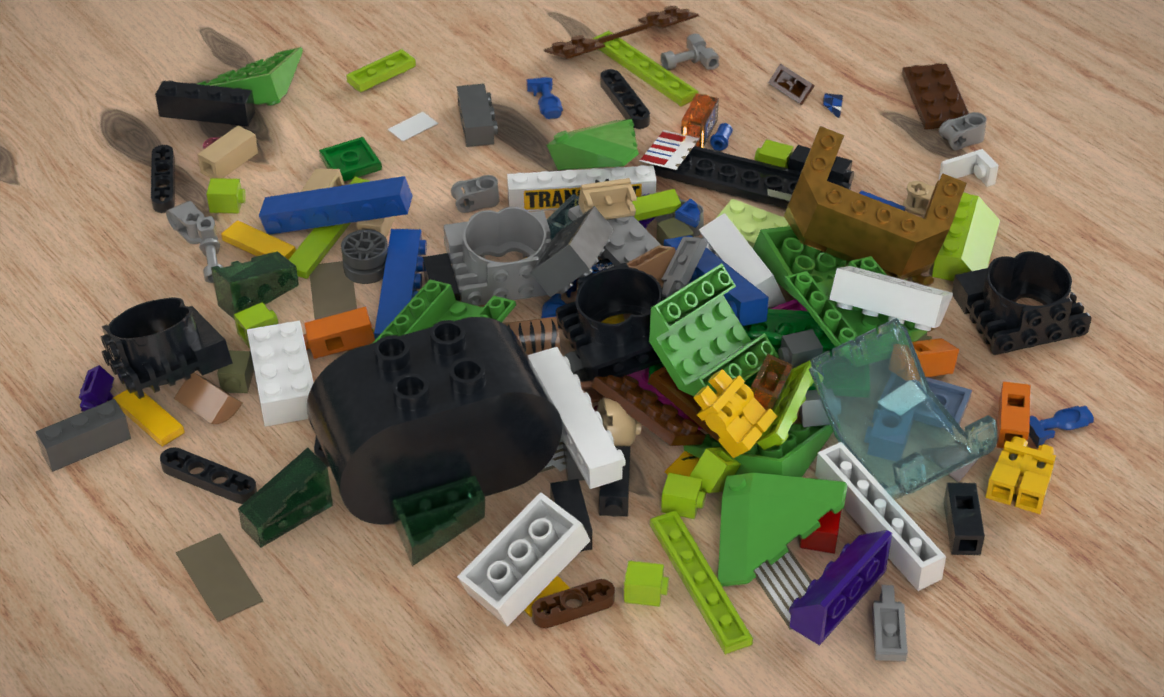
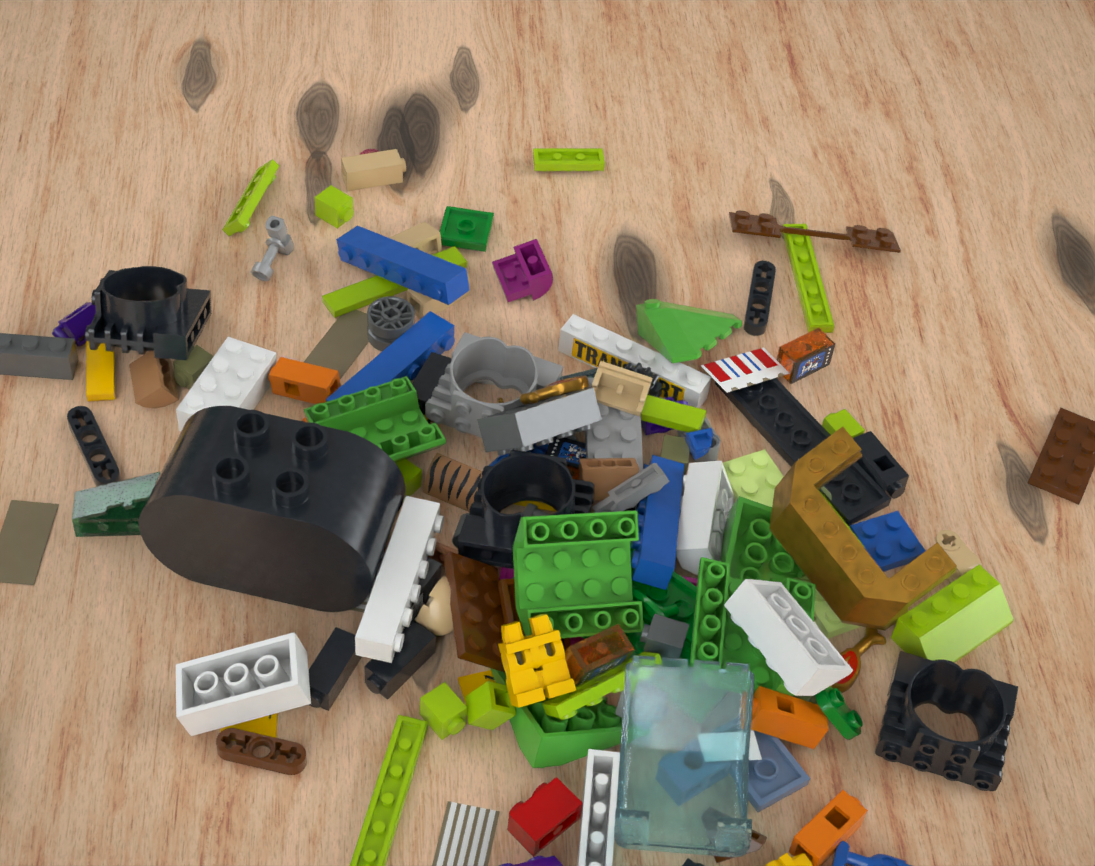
camera: 30 degrees right, 5 degrees up
black beam [151,145,175,213] -> none
black brick [155,81,255,127] -> none
light grey piece [166,201,204,244] -> none
bright green slope [197,47,303,106] -> none
clear green wedge [211,251,299,320] -> none
yellow tile [221,220,296,267] -> none
lime brick [234,302,278,348] -> none
white sticker [388,112,438,141] -> none
clear green wedge [392,476,486,566] -> none
light grey piece [451,175,500,213] -> none
dark grey brick [457,83,498,147] -> none
blue piece [526,77,563,119] -> none
lime brick [624,561,669,607] -> none
light grey bar [660,34,719,70] -> none
blue pin [710,123,733,151] -> none
bright green slope [718,473,847,587] -> none
slope [768,64,815,105] -> none
sticker [823,93,843,118] -> none
light grey piece [939,112,987,150] -> none
white bracket [939,149,999,187] -> none
none -> lime plate [222,159,279,236]
none -> magenta brick [492,239,553,302]
none -> pearl gold piece [520,376,589,405]
none -> green plate [815,686,863,740]

